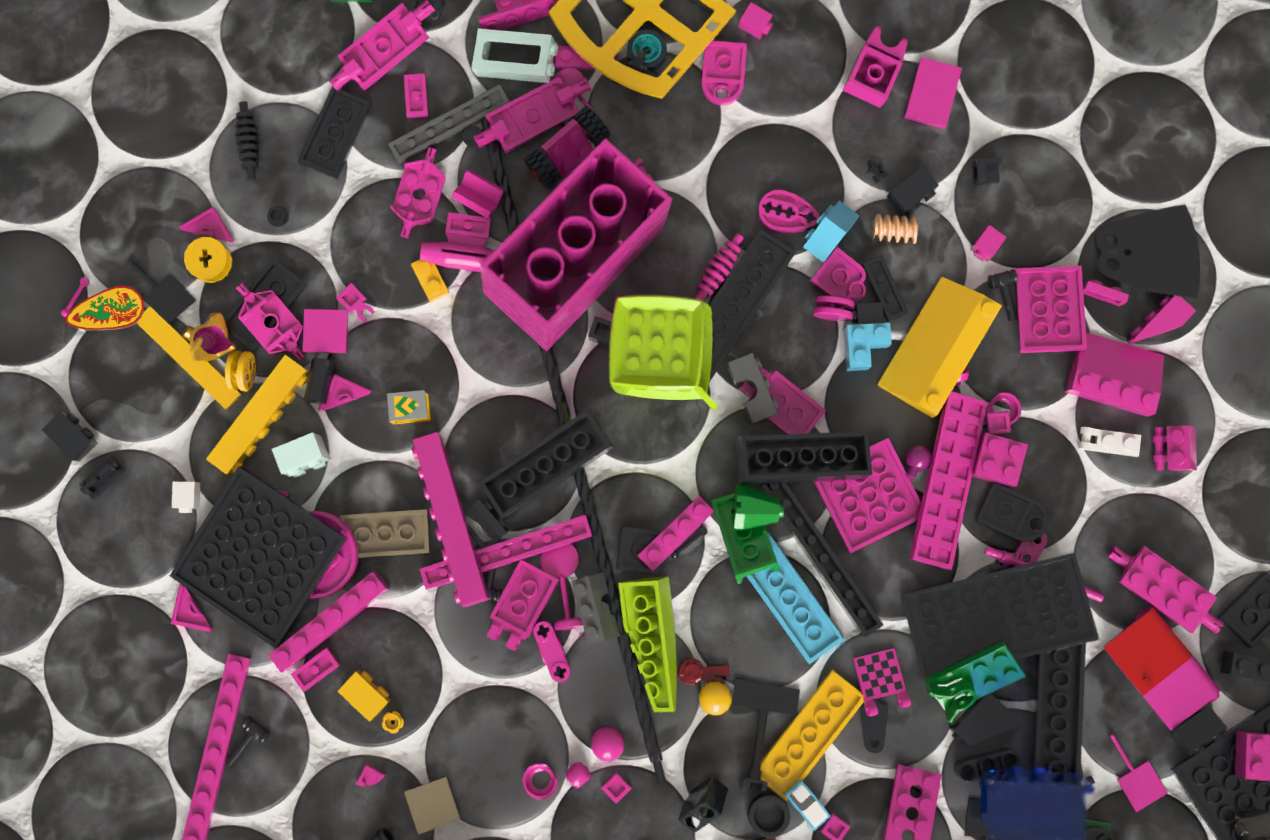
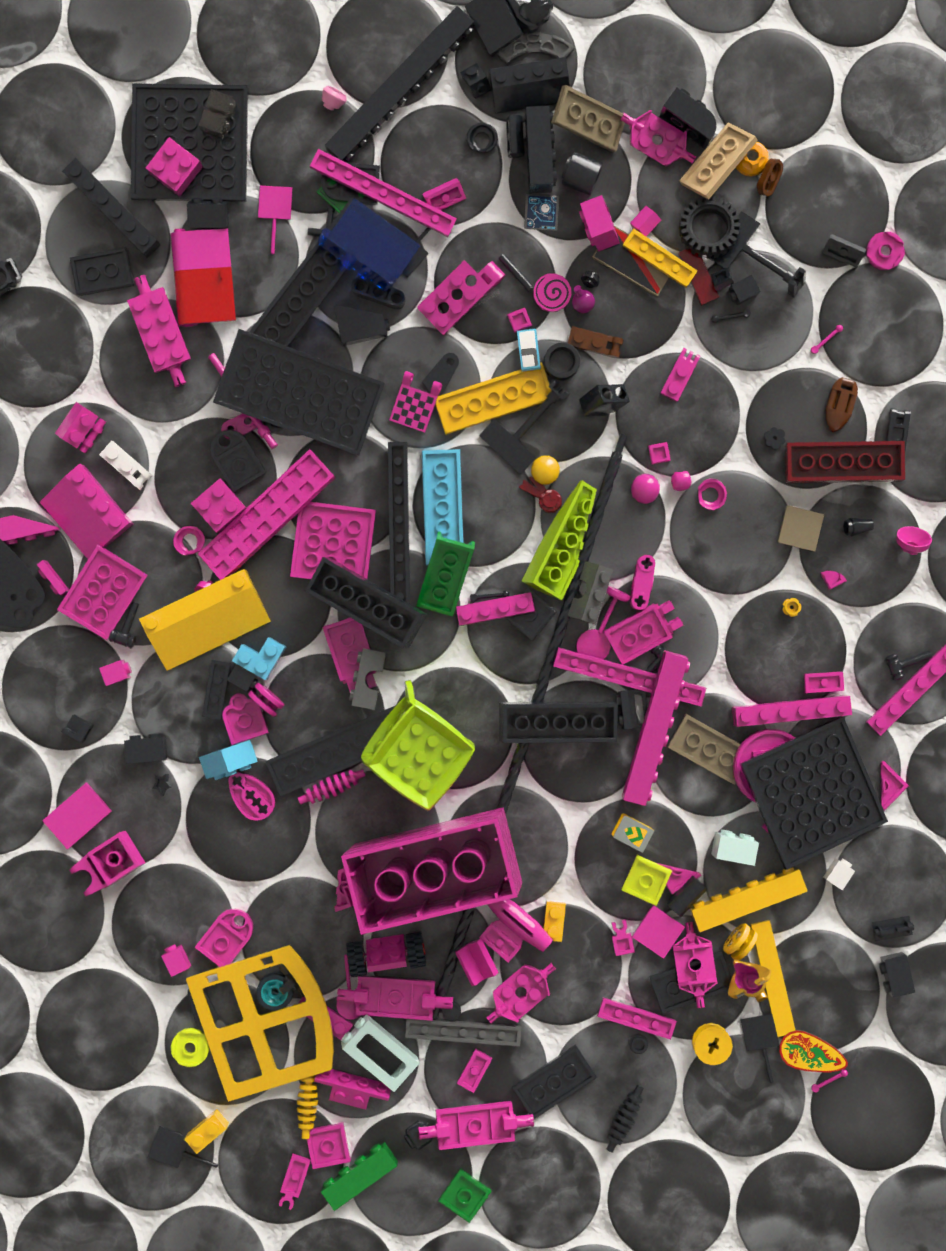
camera: 140 degrees left, 5 degrees up
dark pink tile [179,207,234,243] -> none
yellow brick [338,670,391,722] -> none
black brick [588,316,612,347] -> none
green cone [732,484,784,531] -> none
light nougat piece [872,214,918,244] -> none
magenta piece [906,445,932,480] -> none
green plate [925,641,1026,723] -> none
dark pink tile [986,411,1011,434] -> none
none -> dark pink plate [597,997,677,1040]
none -> neon yellow tile [621,855,672,906]

